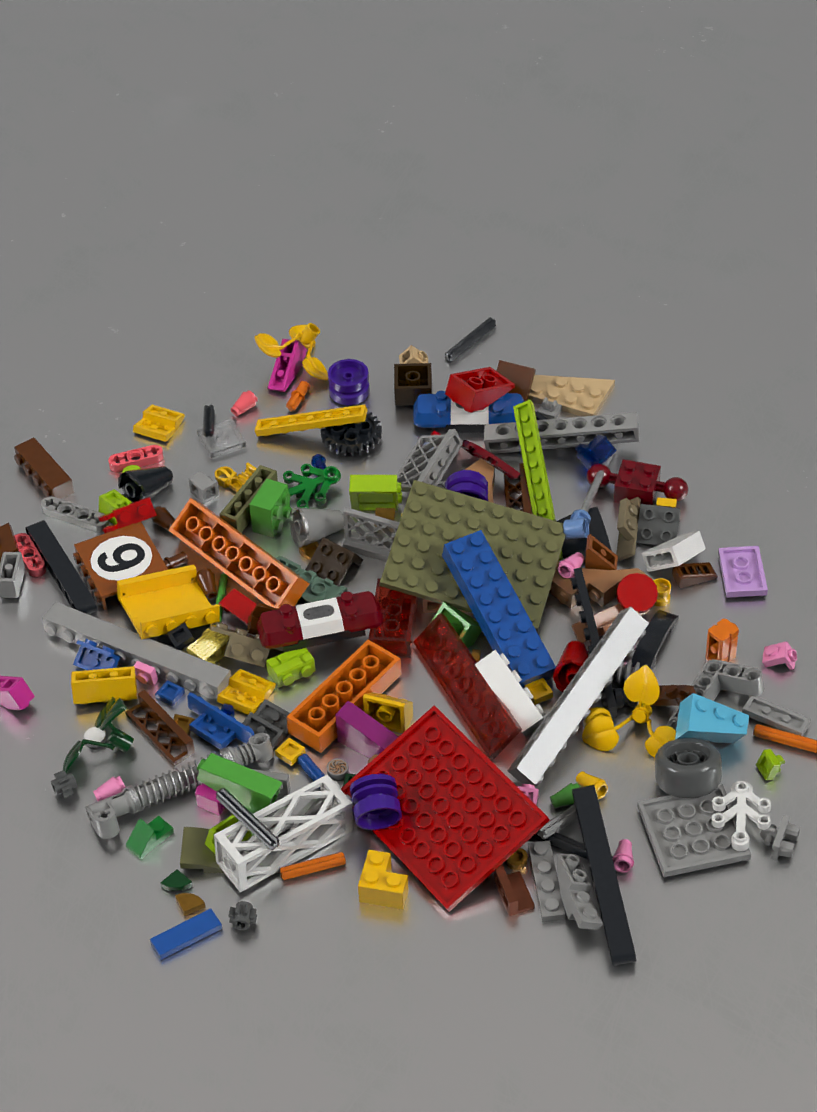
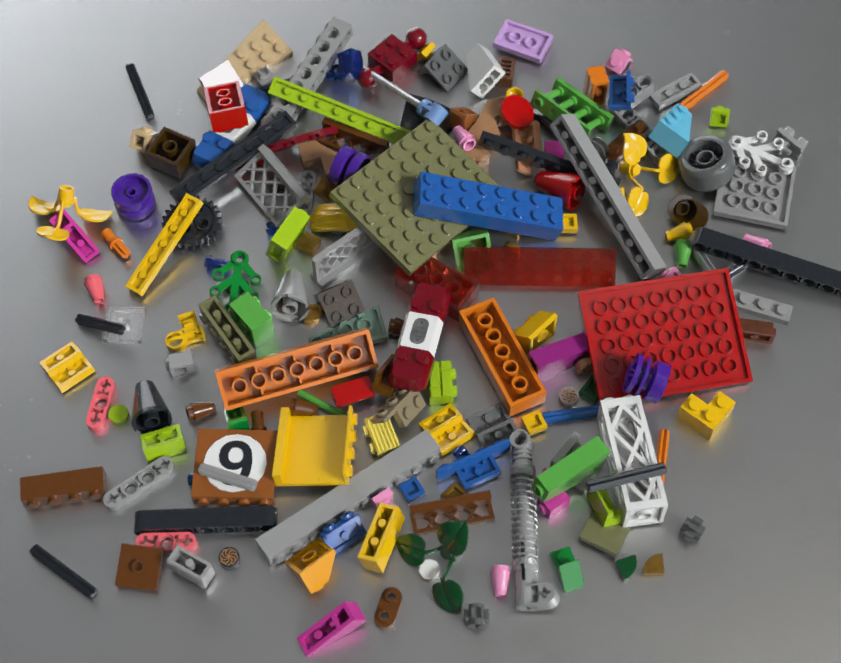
camera: 65 degrees left, 15 degrees up
red hinge [98,496,157,533] -> none
blue tile [150,908,222,960] -> none
black tile [167,623,196,651] -> none
white brick [475,650,546,737] -> none
light grey slope [557,853,603,930] -> none
dark tan bracket [616,497,641,561] -> none
none -> black plate [169,110,297,205]
none -> light grey axle [198,463,257,491]
none -> tile [218,547,240,569]
none -> green slope [224,406,250,430]
none -> light orange slope [284,538,336,594]
none -> reddish brown plate [374,587,402,630]
none -> bright green fence [530,77,614,137]
none -> blue bracket [609,70,635,111]
none -> dark brown piece [667,194,709,231]

